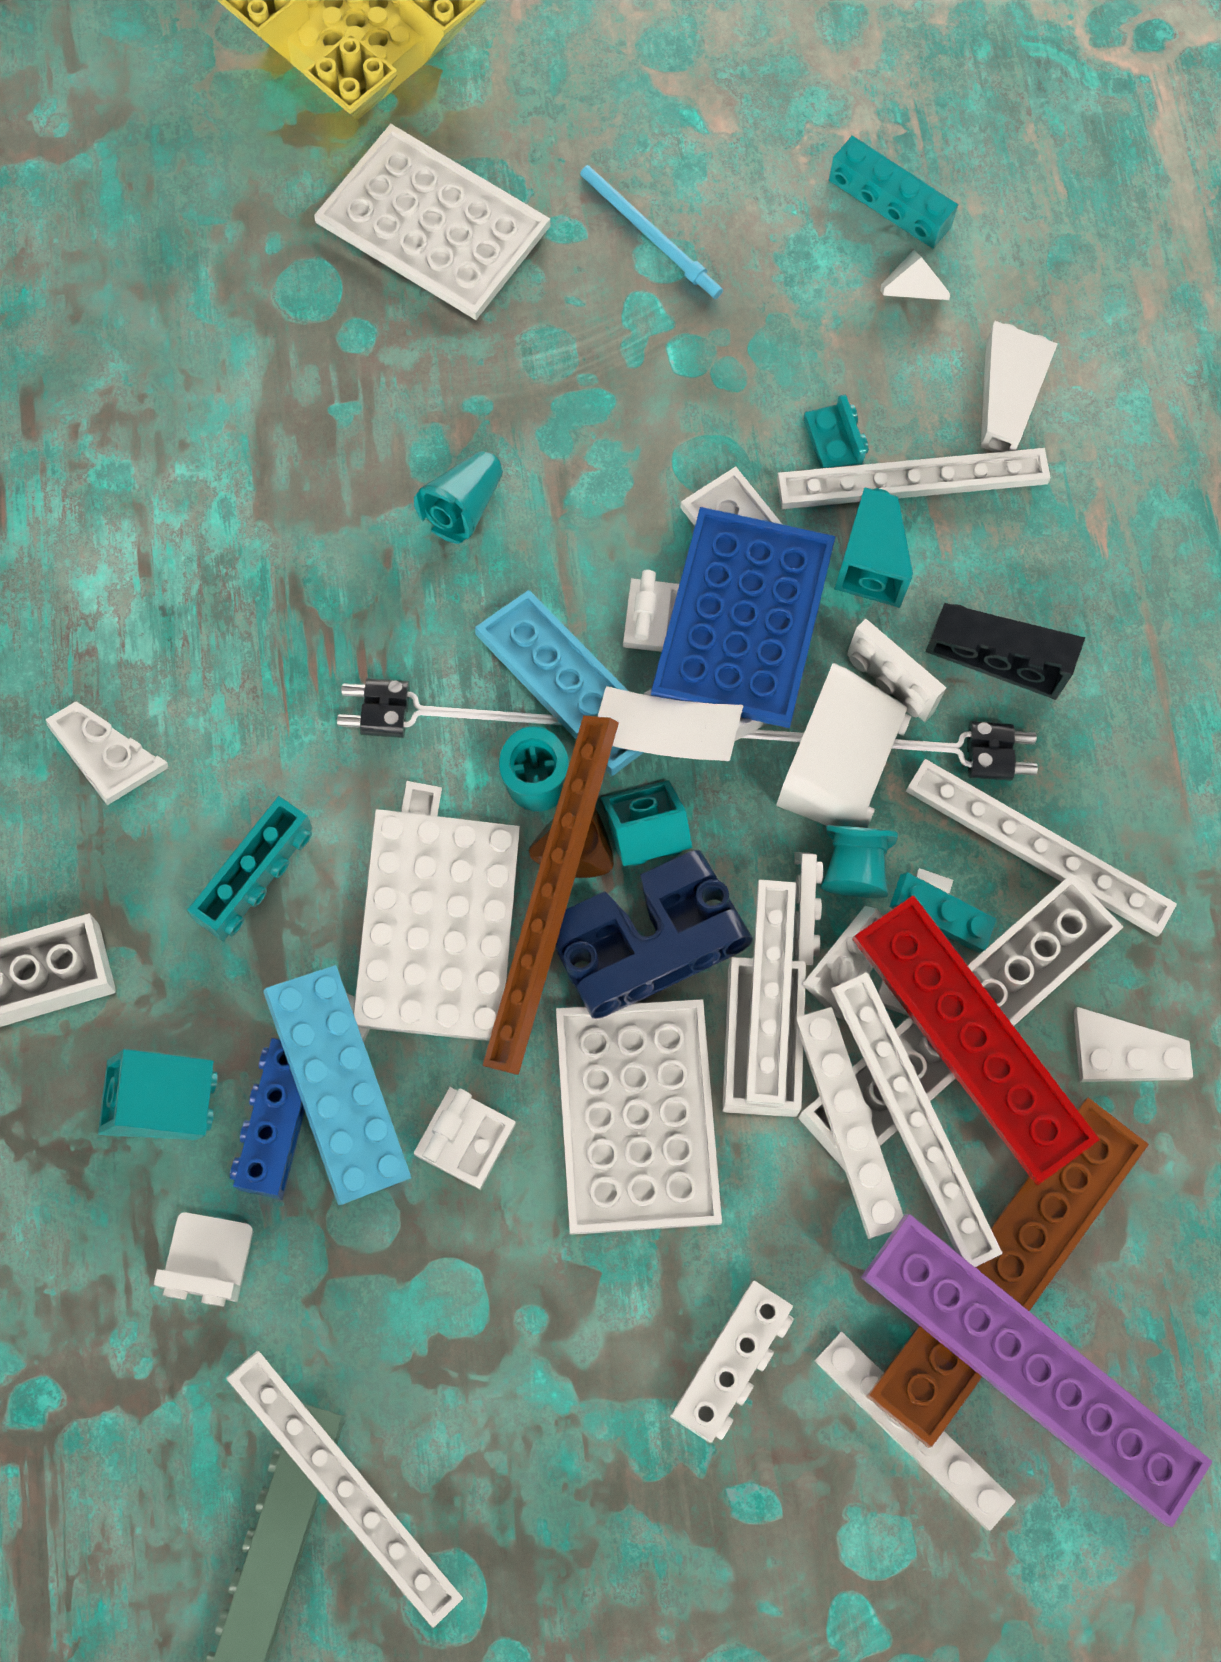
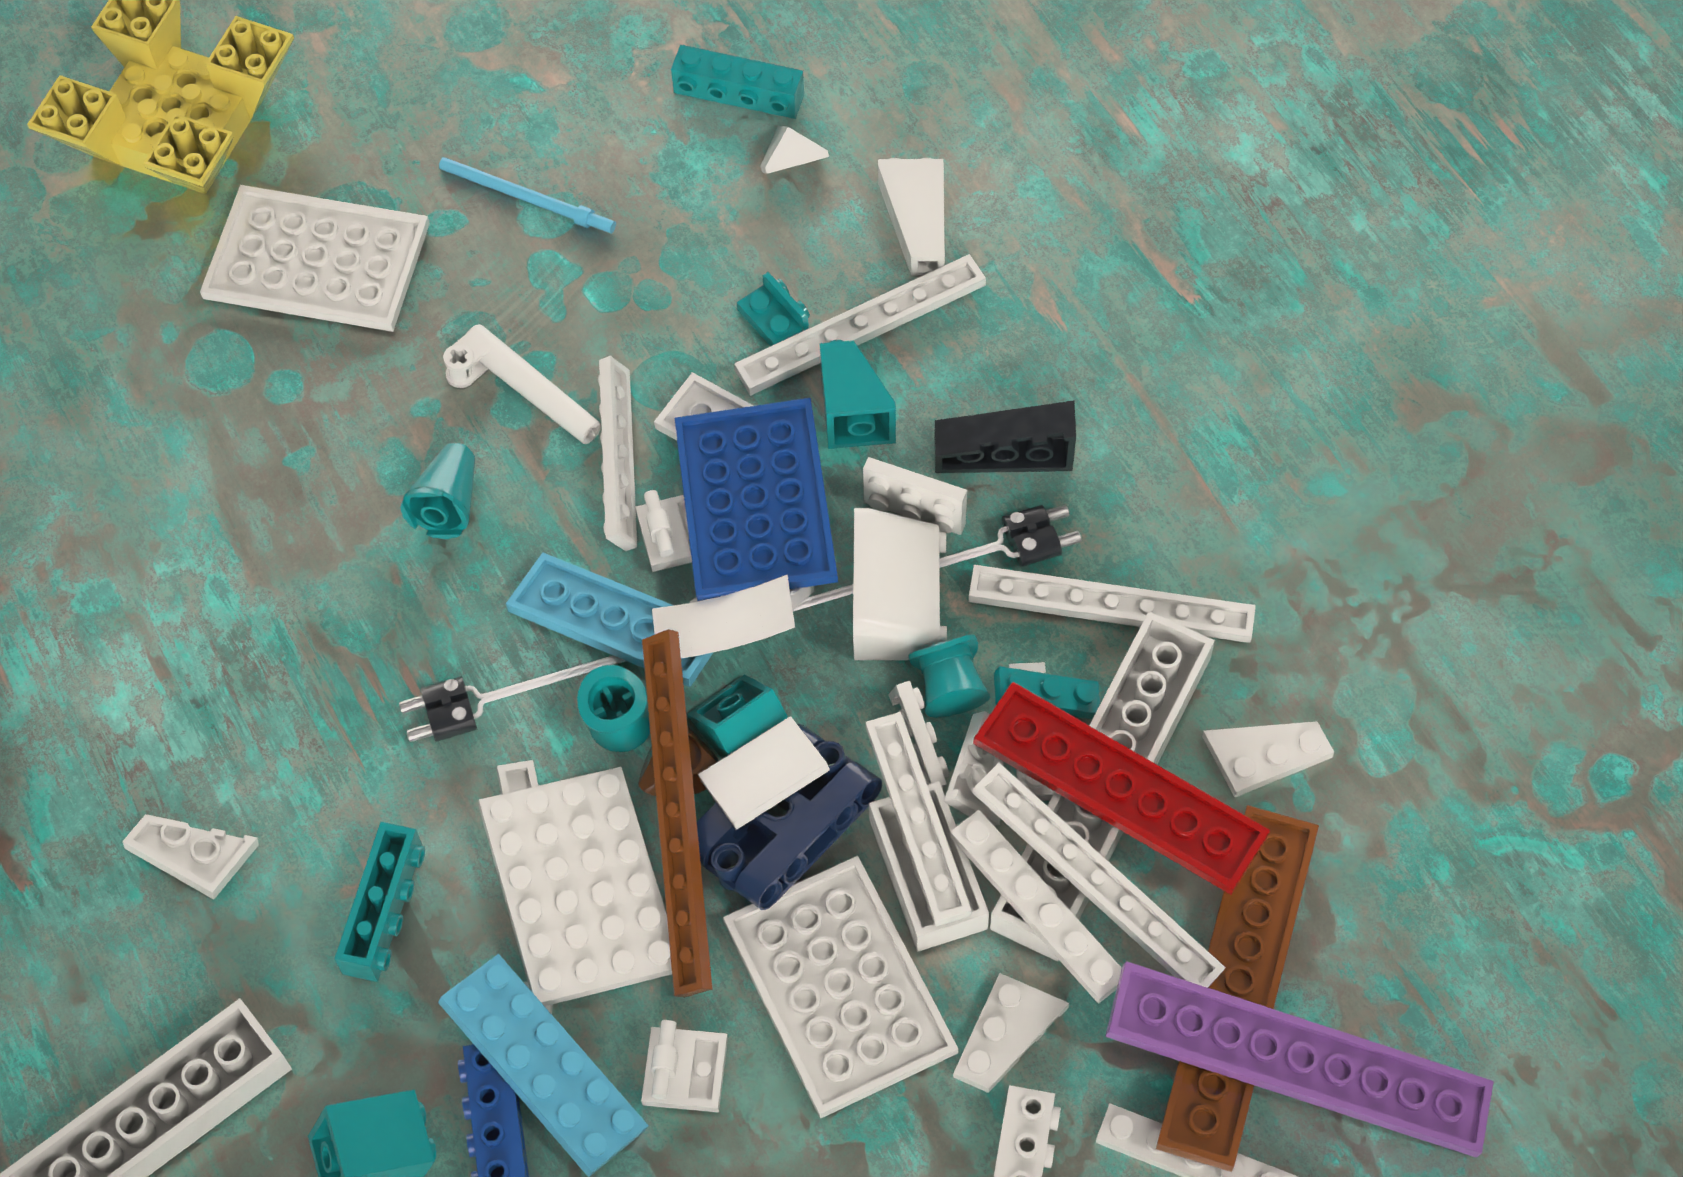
camera: 15 degrees left, 10 degrees down
none -> white axle [443,324,601,444]
none -> white plate [598,356,637,551]
none -> white tile [698,716,830,830]
none -> white wing [953,973,1069,1093]

